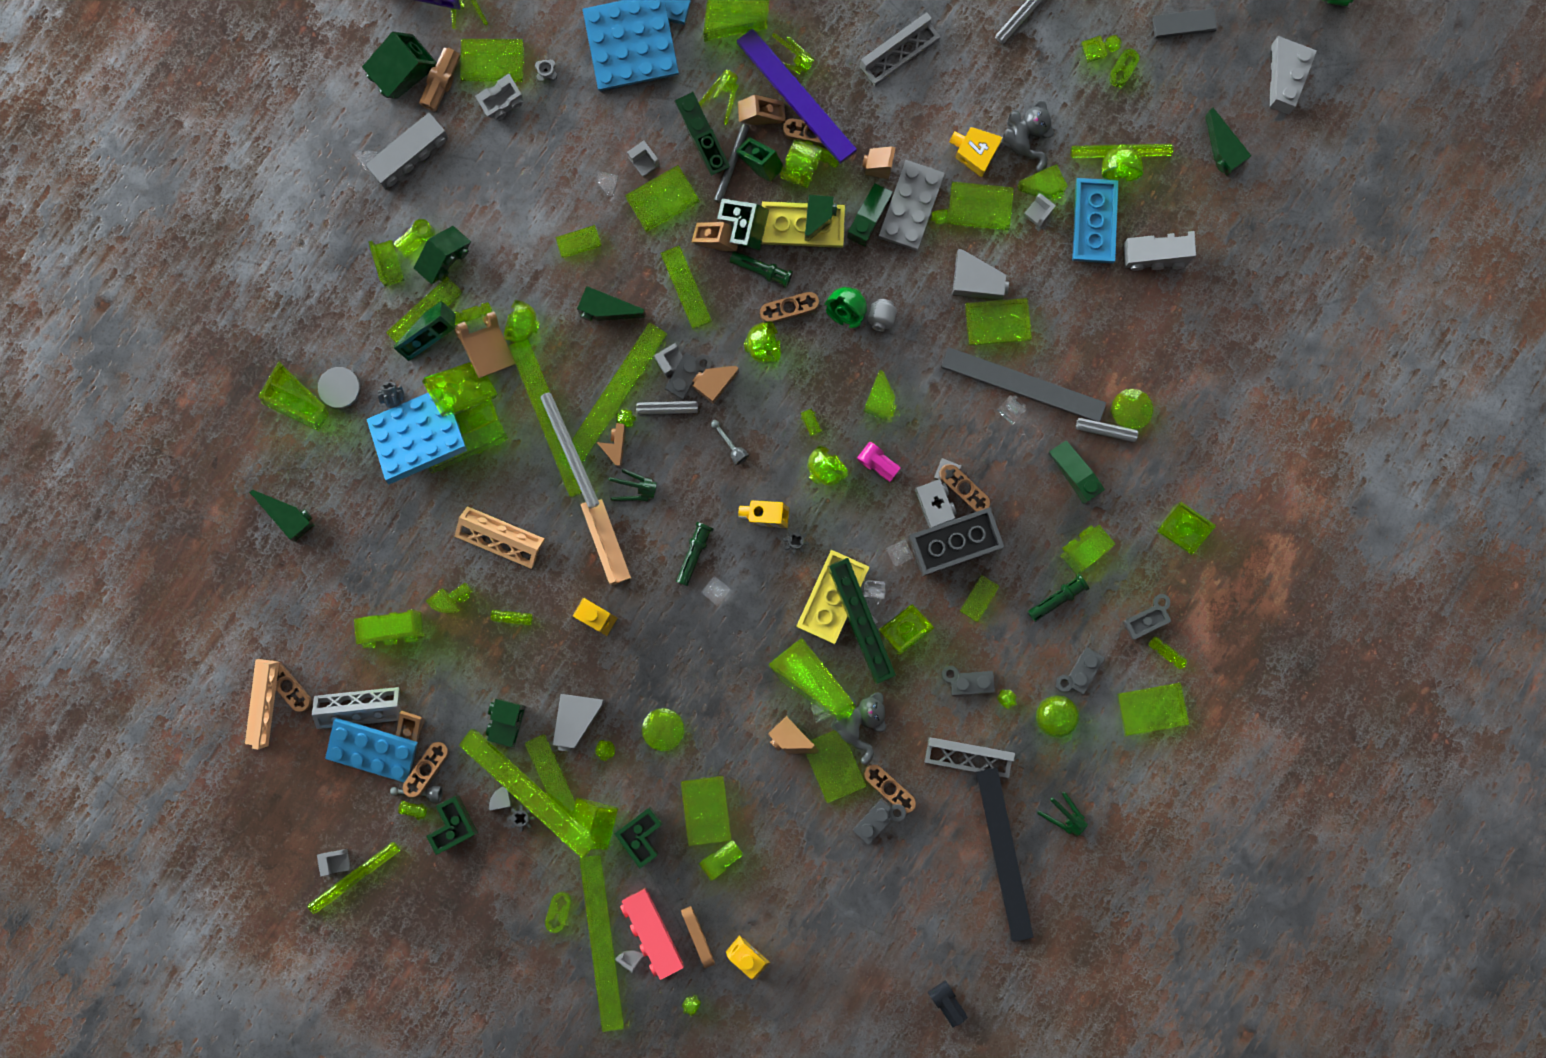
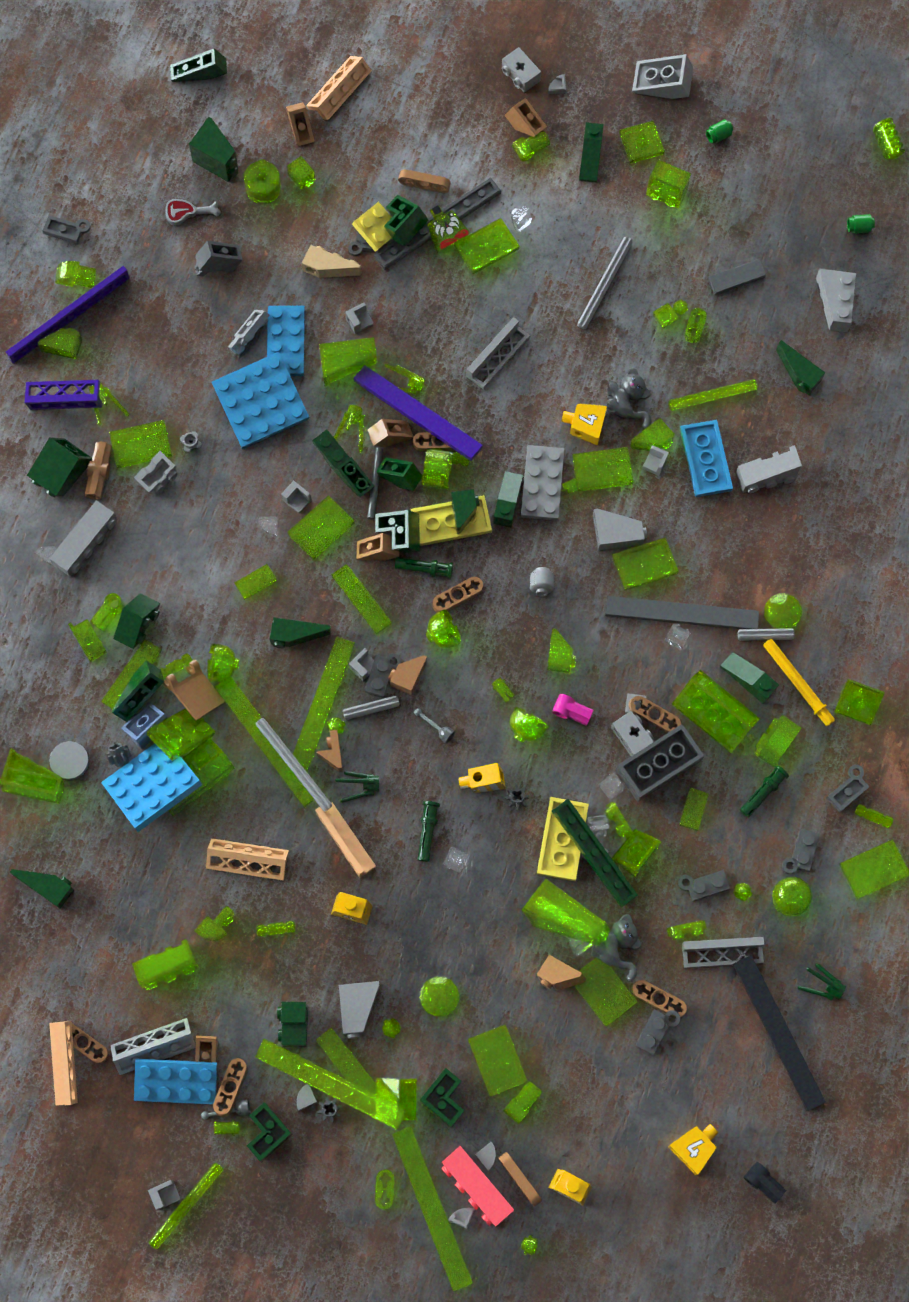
camera: 15 degrees left, 10 degrees down
green cylinder [824,287,867,328] -> none
slope [862,146,896,179] -> none
clear neon green cylinder [1101,144,1144,182] -> none
none -> sand blue slope [121,702,170,749]
none -> light grey tile [475,1142,496,1171]
none -> clear neon green plate [604,801,633,839]
none -> clear neon green plate [667,920,707,940]
none -> yellow torso [668,1124,718,1175]
none -> clear neon green slope [672,670,760,753]
none -> yellow axle [763,639,835,726]

